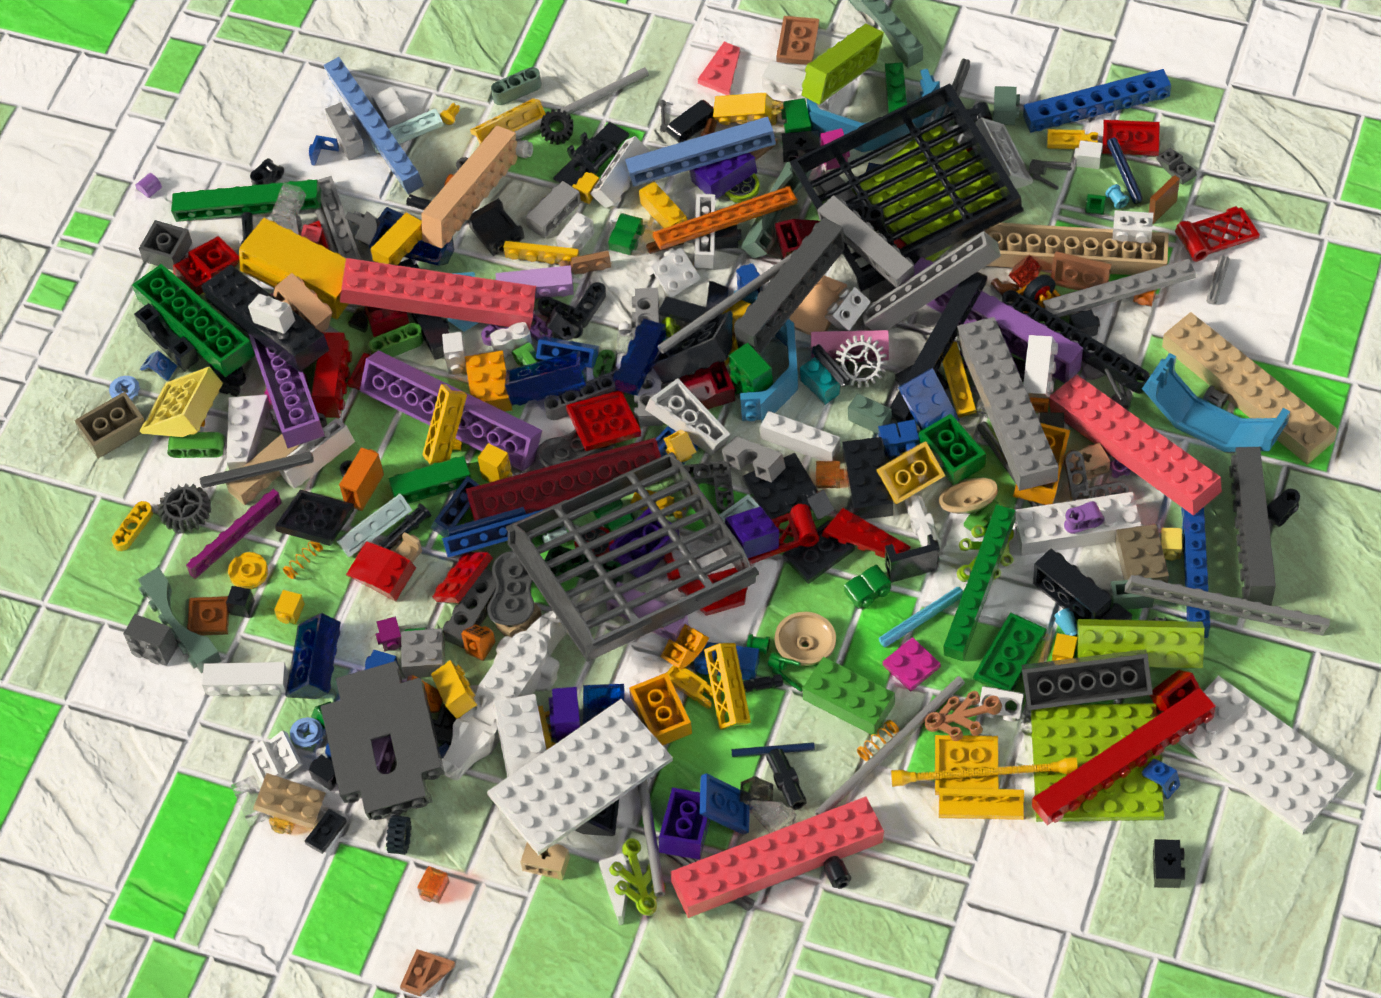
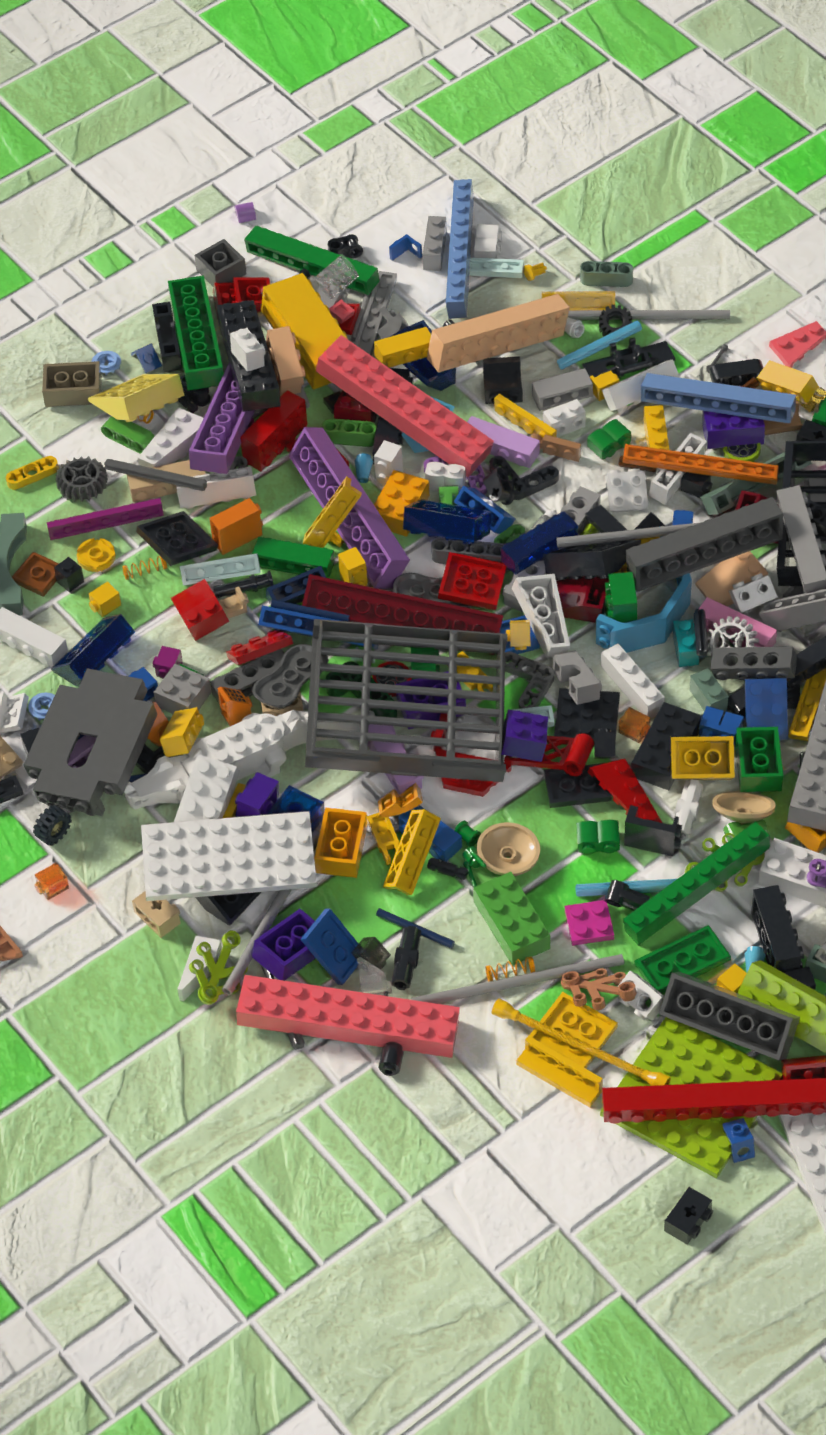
camera: 30 degrees right, 5 degrees down
none -> dark azure cone [354,453,373,483]
none -> medium azure axle [557,321,642,370]
none -> black piece [604,880,650,911]
none -> dark grey brick [710,646,797,680]

